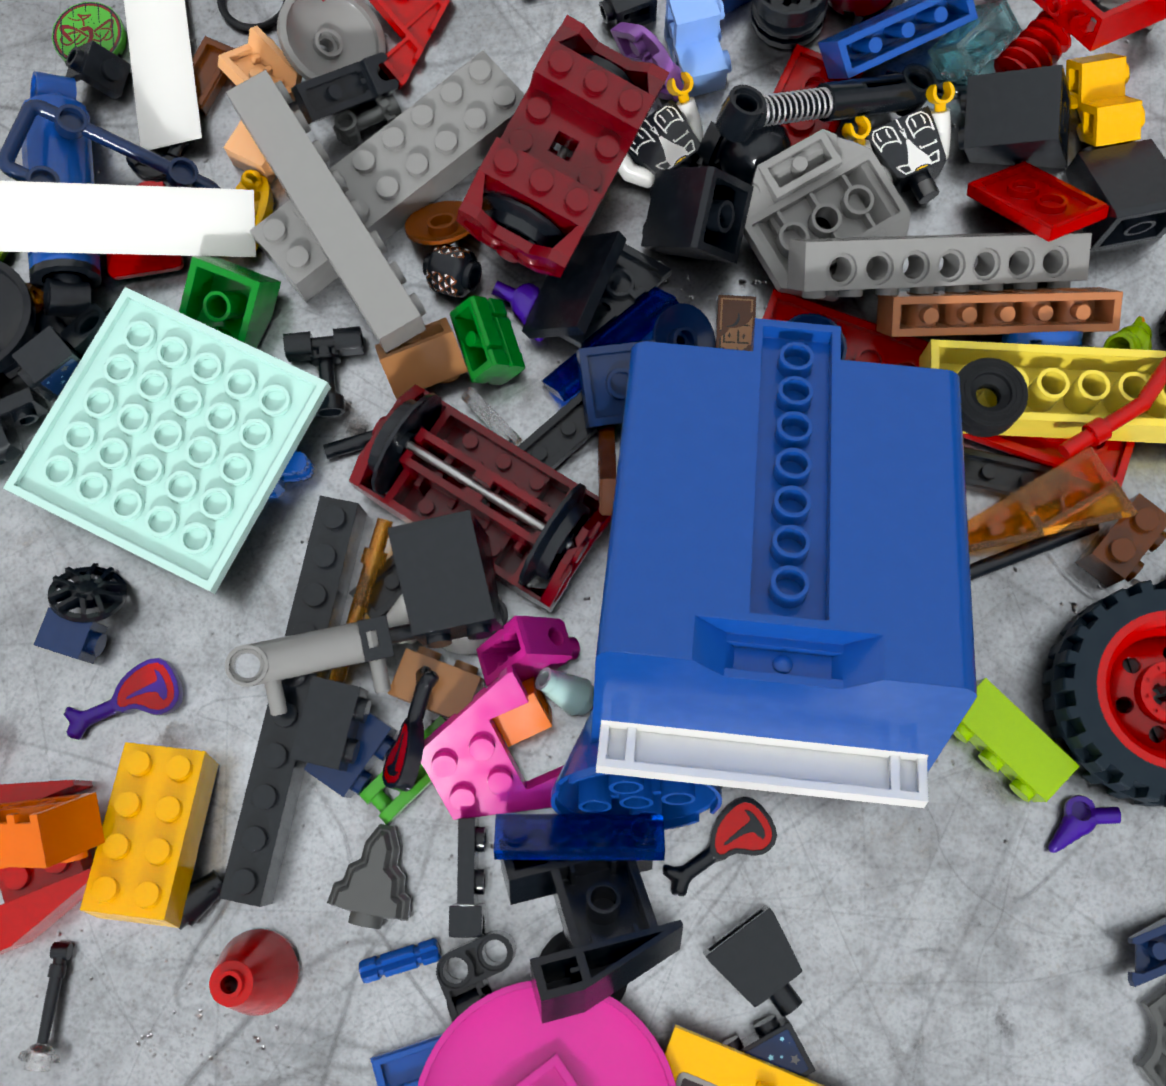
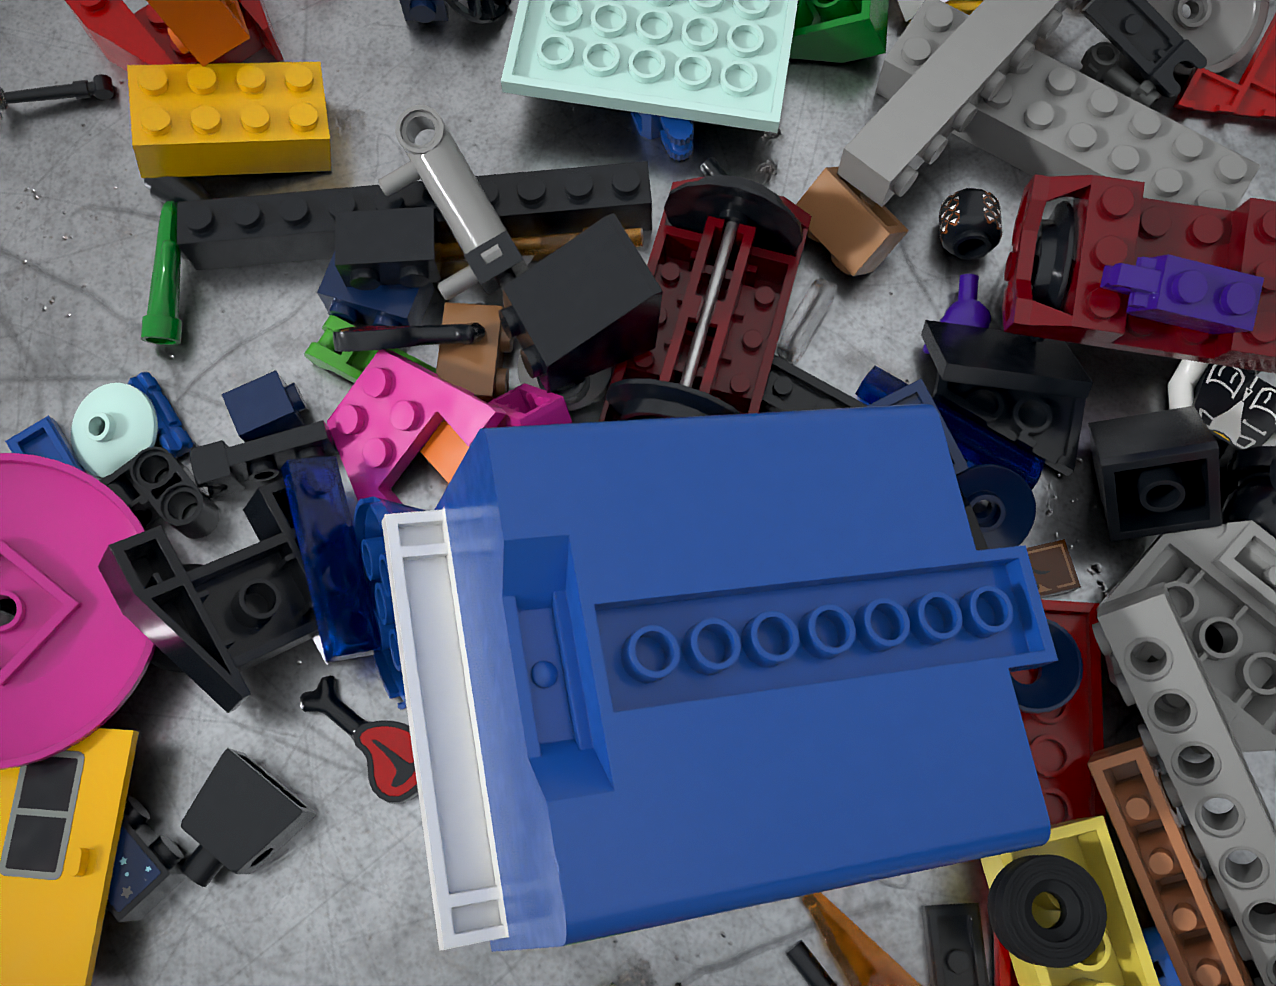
camera: 70 degrees right, 5 degrees down
dark purple piece [64,658,184,740] -> none
red cone [209,928,300,1016] -> none
black bar [283,326,364,417] -> none
dark grey rock [327,824,411,929] -> none
dark orange dish [405,201,470,245] -> none
green brick [450,295,525,385] -> none
none -> light aqua dish [71,383,158,478]
none -> green plant [141,200,182,345]
none -> dark blue brick [221,370,307,442]
none -> dark purple hinge [1100,254,1264,334]

